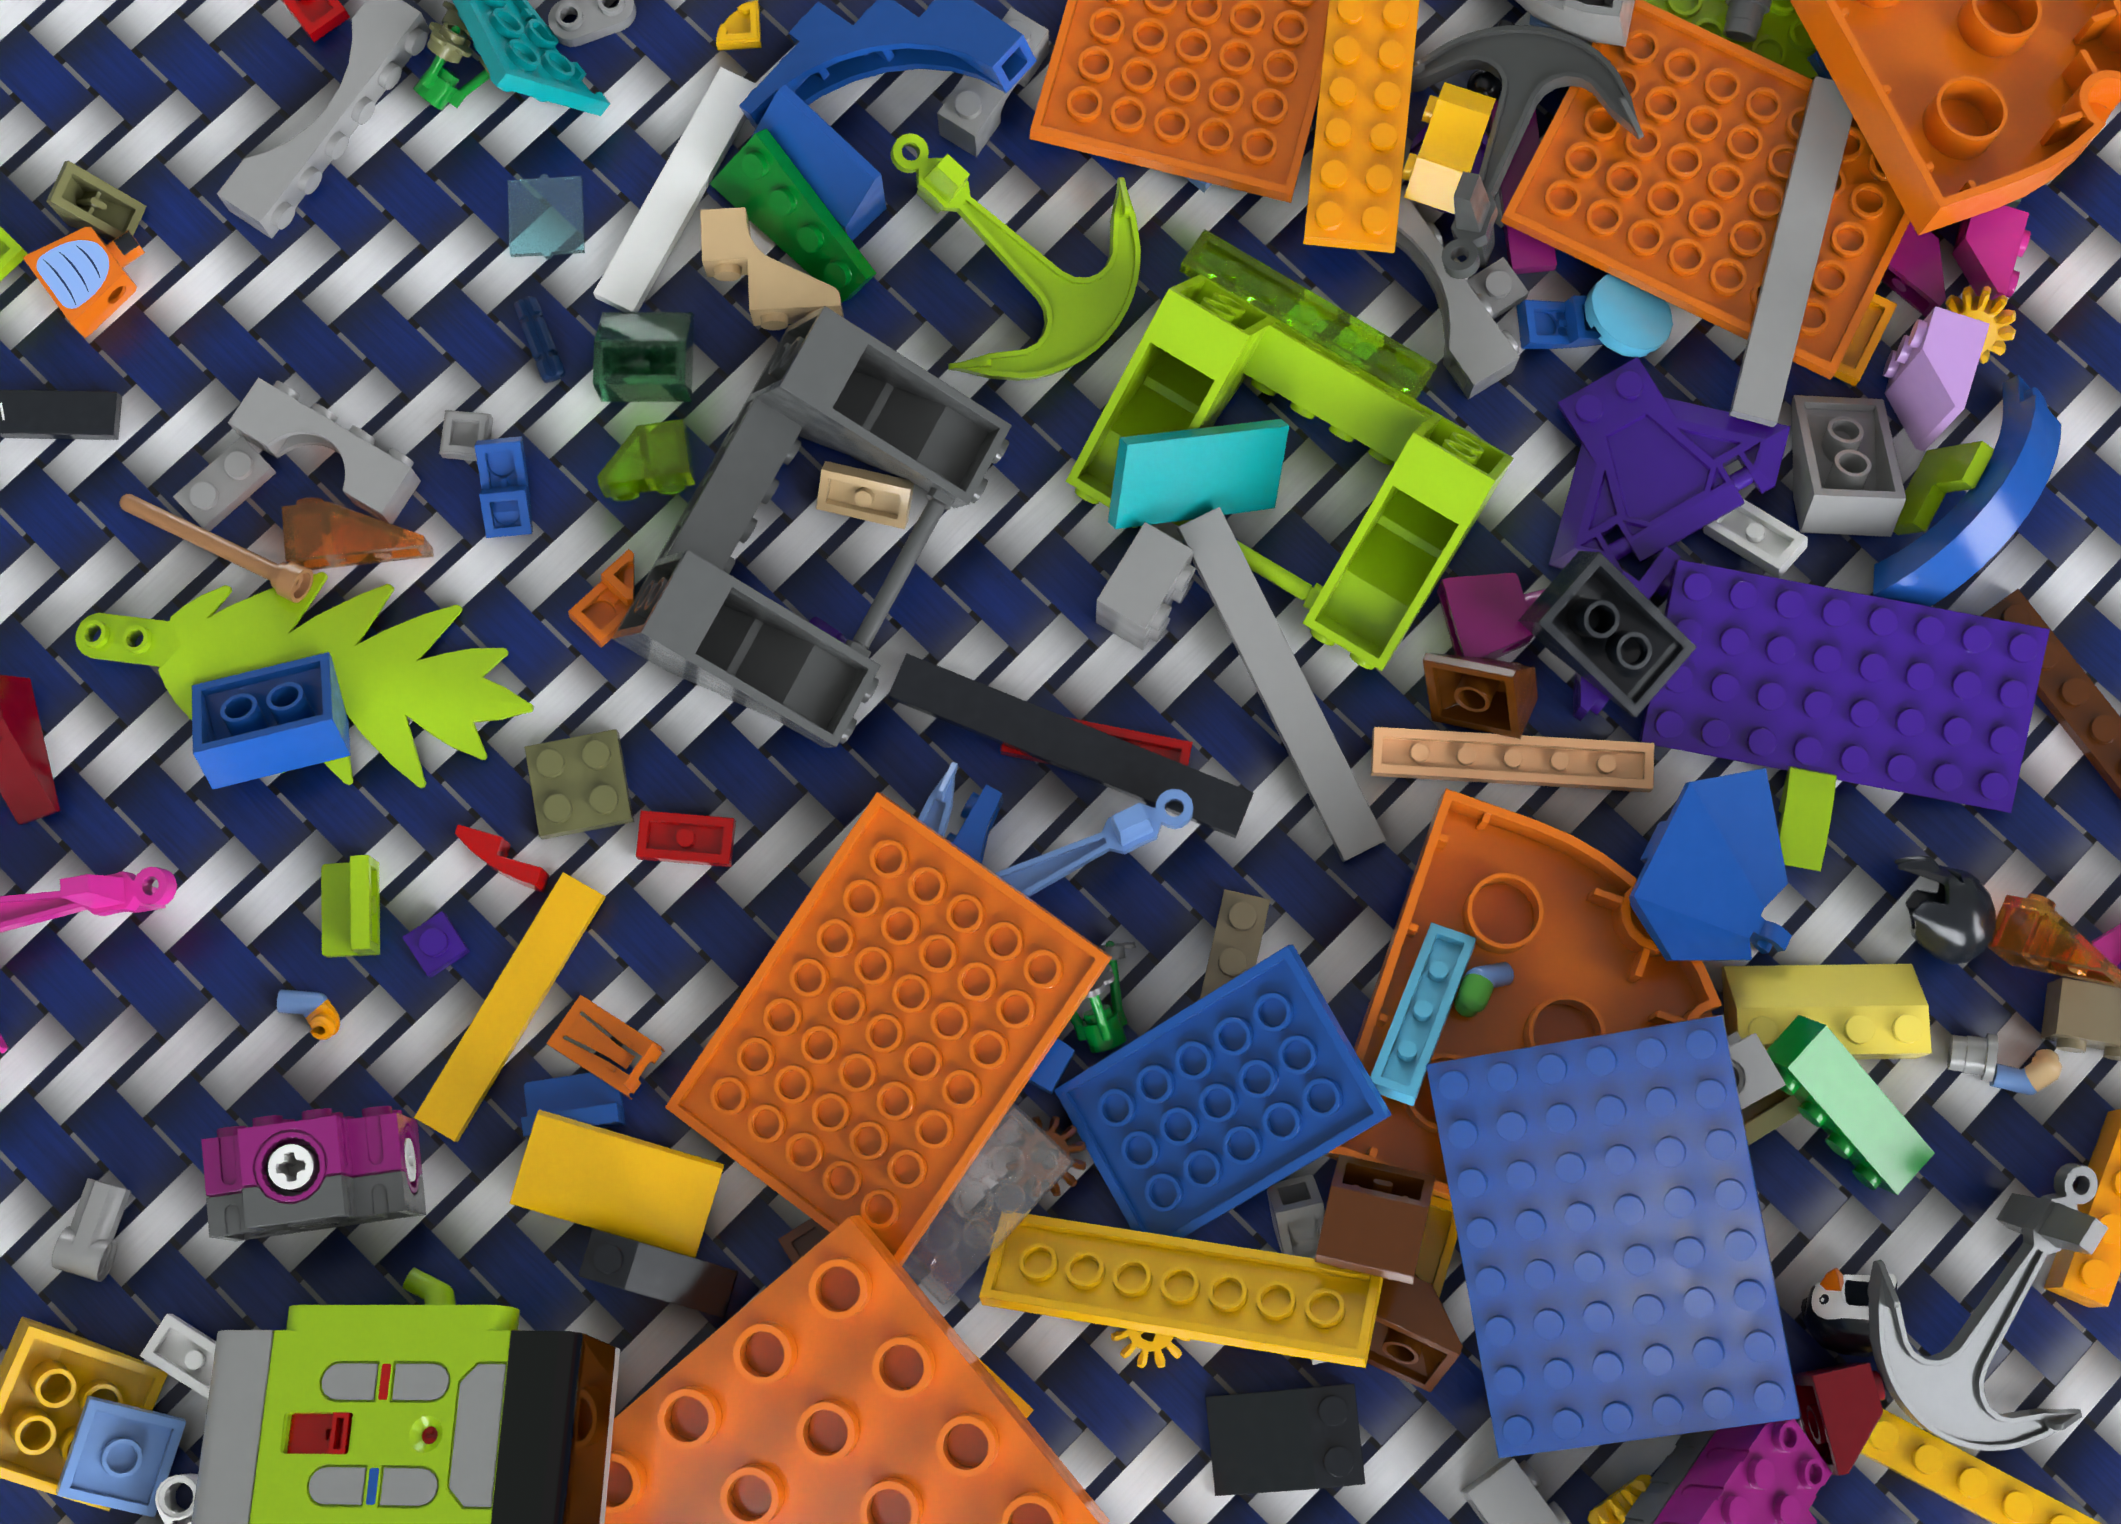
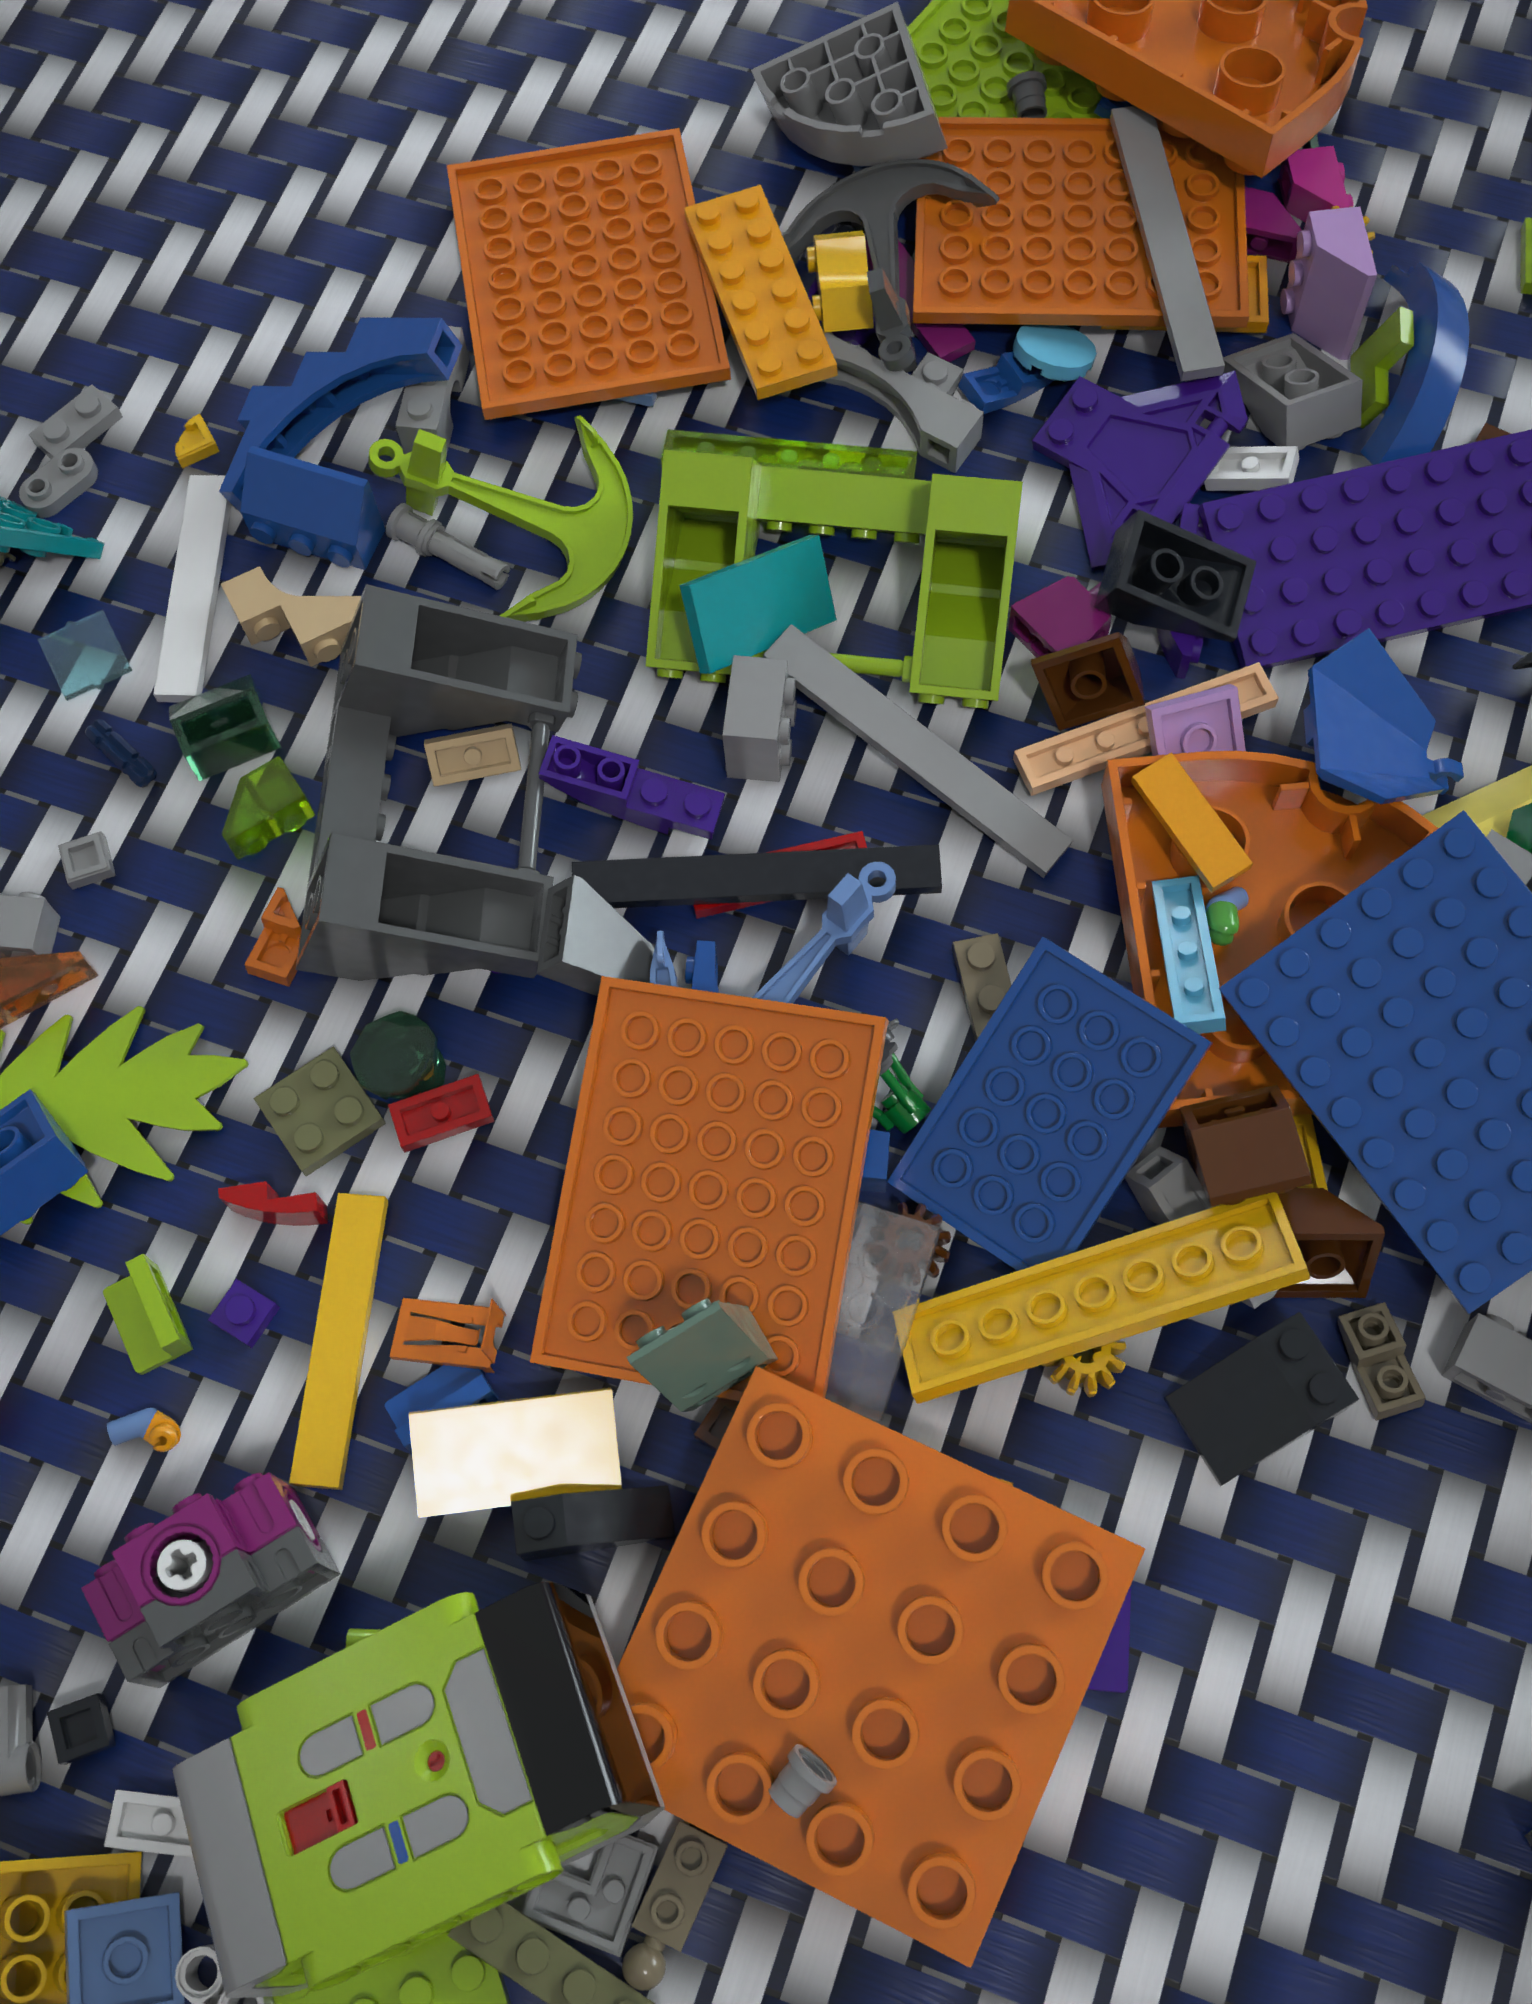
camera: 20 degrees left, 10 degrees down
blue slope [474,436,533,538] -> none
green wing [709,128,877,303] -> none
lime slope [1778,766,1837,872] -> none
none -> black plate [47,1693,116,1765]
none -> clear green hat [350,1011,447,1100]
none -> light grey pin [386,503,510,590]
none -> slope [537,875,655,996]
none -> dark purple slope [538,735,725,840]
none -> sand green slope [626,1298,778,1412]
none -> light orange tile [1131,752,1253,893]
none -> lavender plate [1145,684,1246,756]
none -> dark tan slope [1337,1302,1426,1421]

